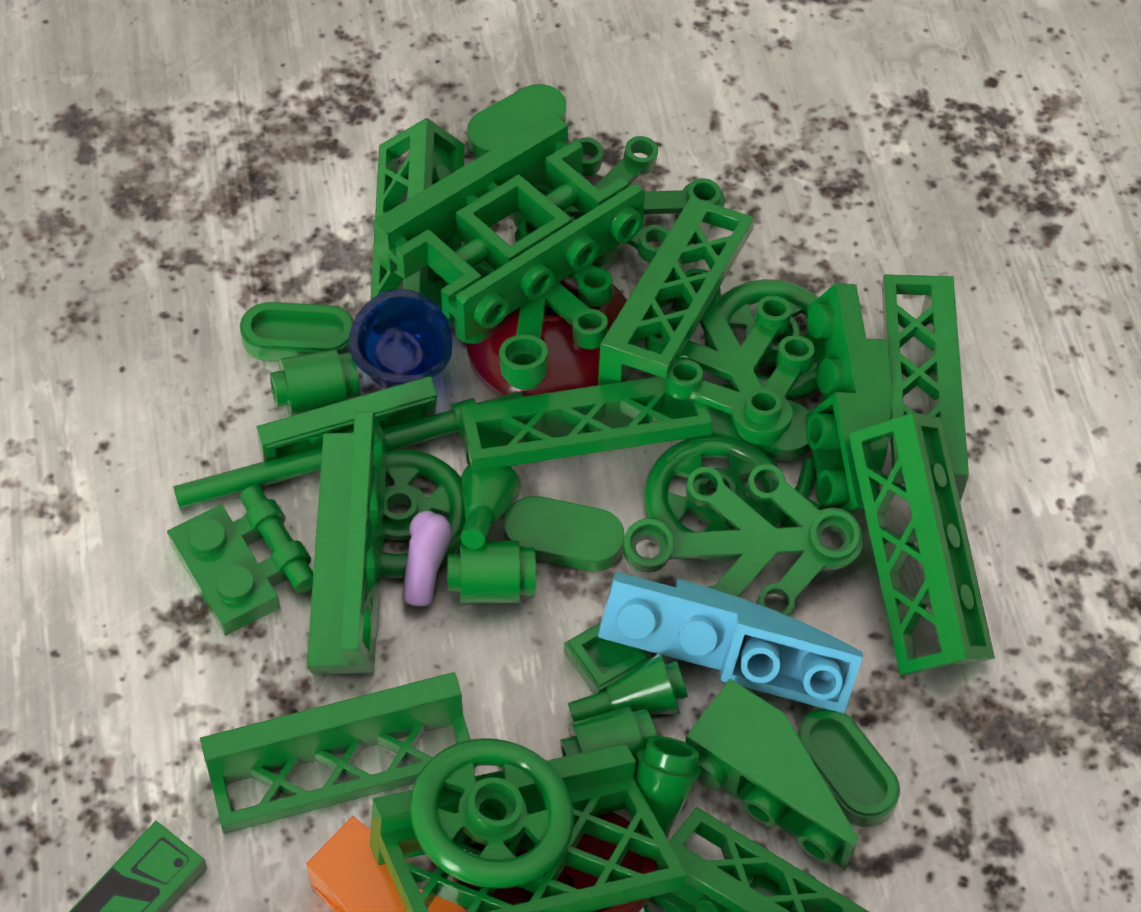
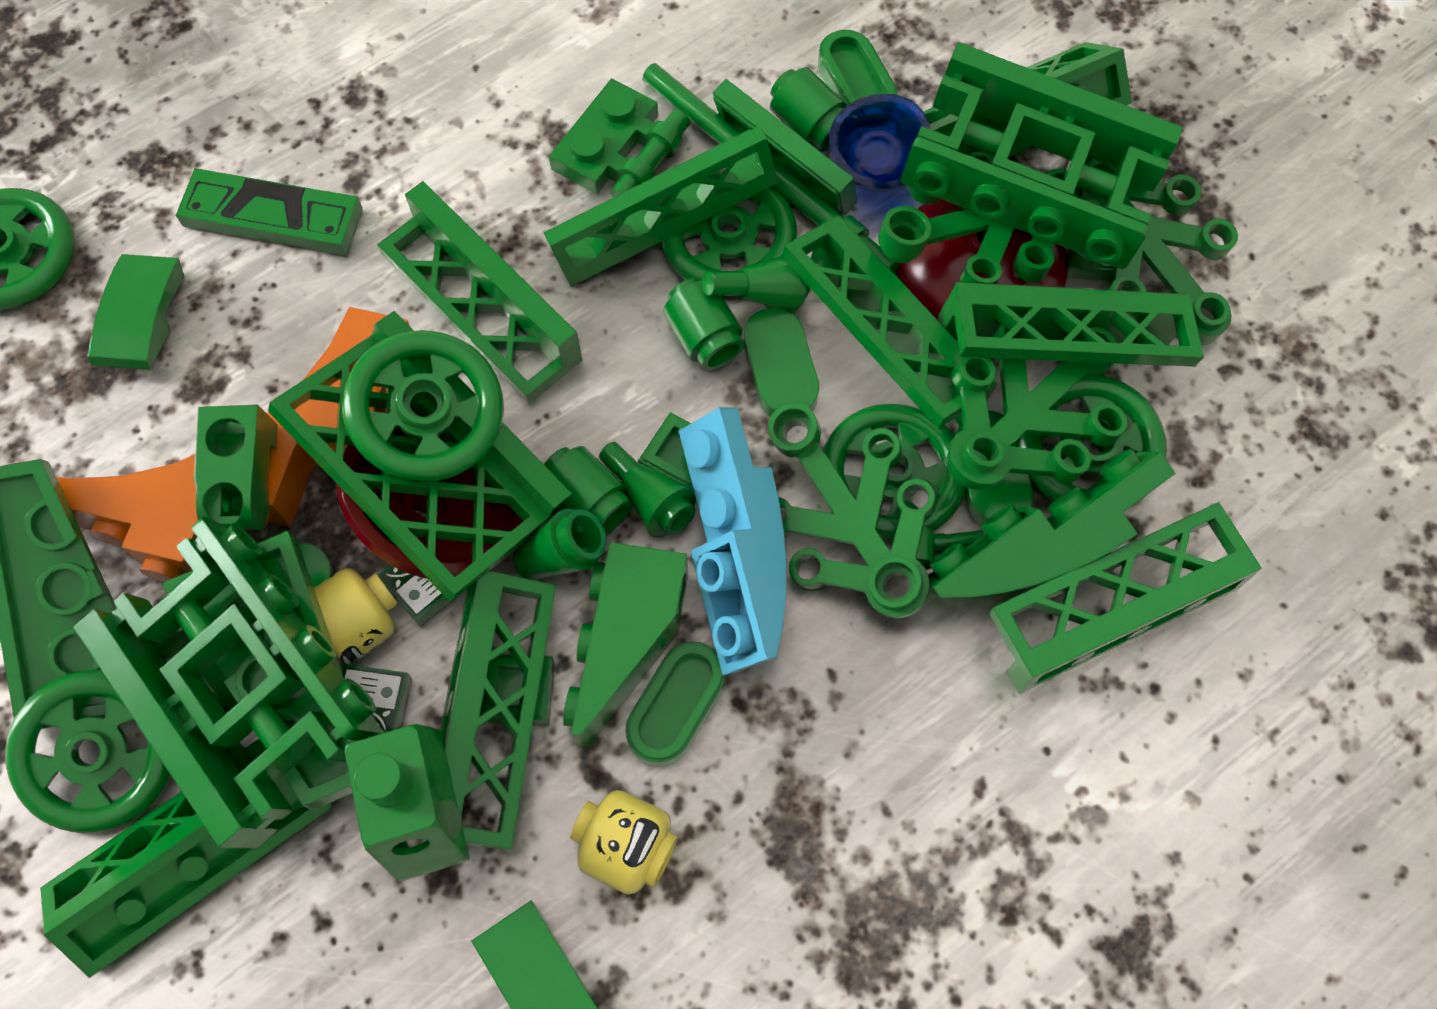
camera: 65 degrees right, 10 degrees up
lavender arm [402,511,452,606] -> none
green tile [467,84,566,158] -> none
green fence [848,413,995,675] -> none
none -> light yellow head [570,790,678,894]

